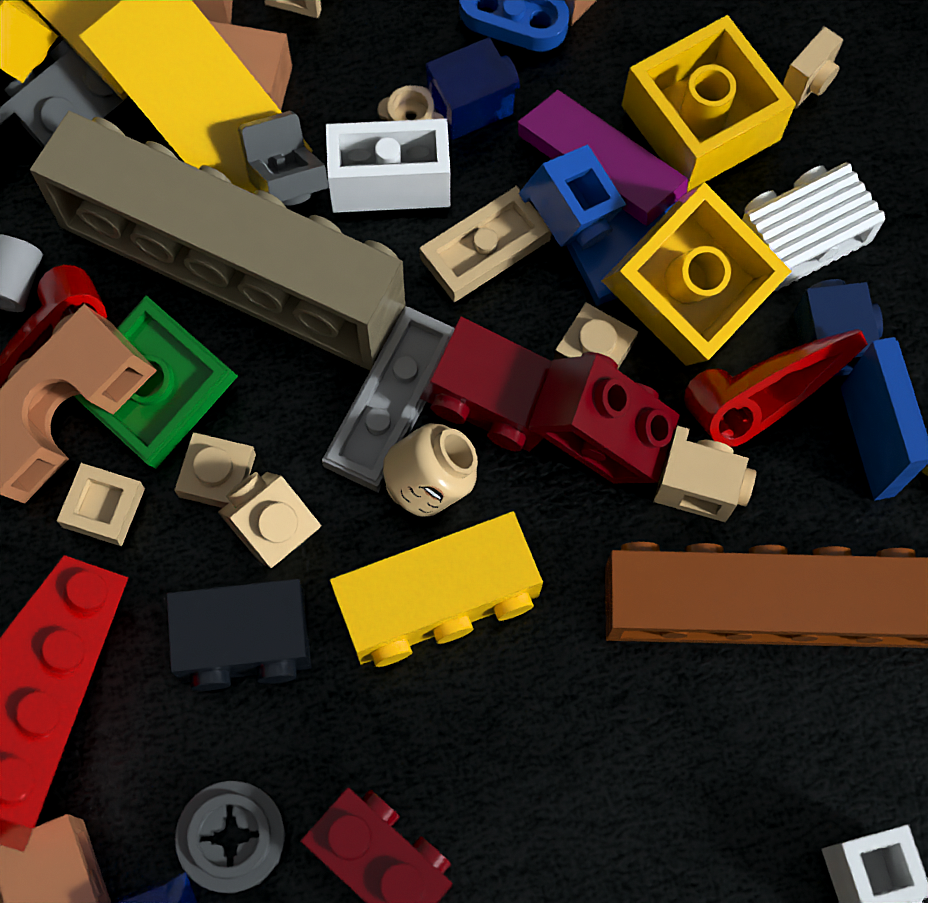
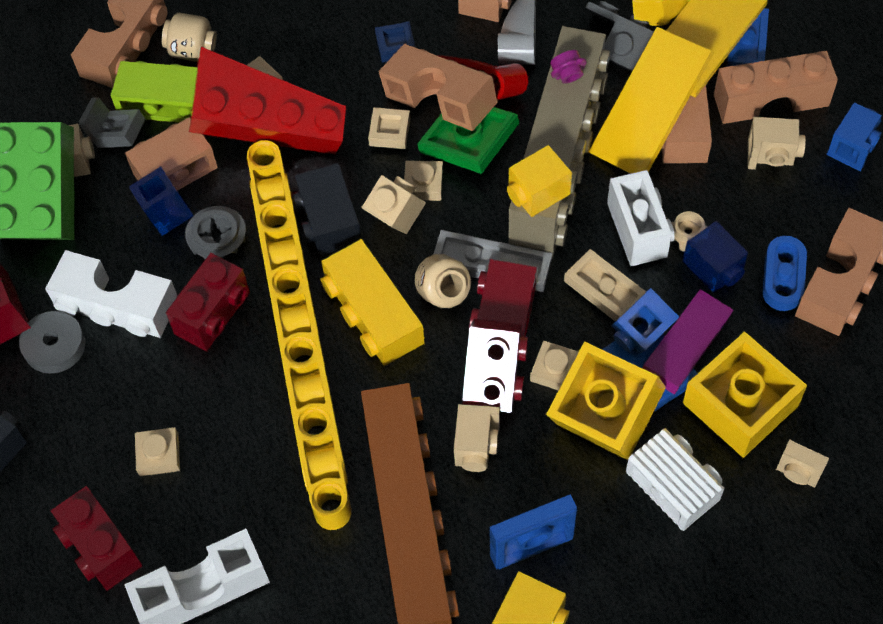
camera: 85 degrees right, 10 degrees down
dark grey bracket [238,111,329,205] -> none
red piece [684,329,868,447] -> none
dark blue brick [793,279,883,376] -> none
none -> yellow beam [247,140,351,530]
none -> yellow brick [507,145,572,217]
none -> magenta plate [550,50,587,83]

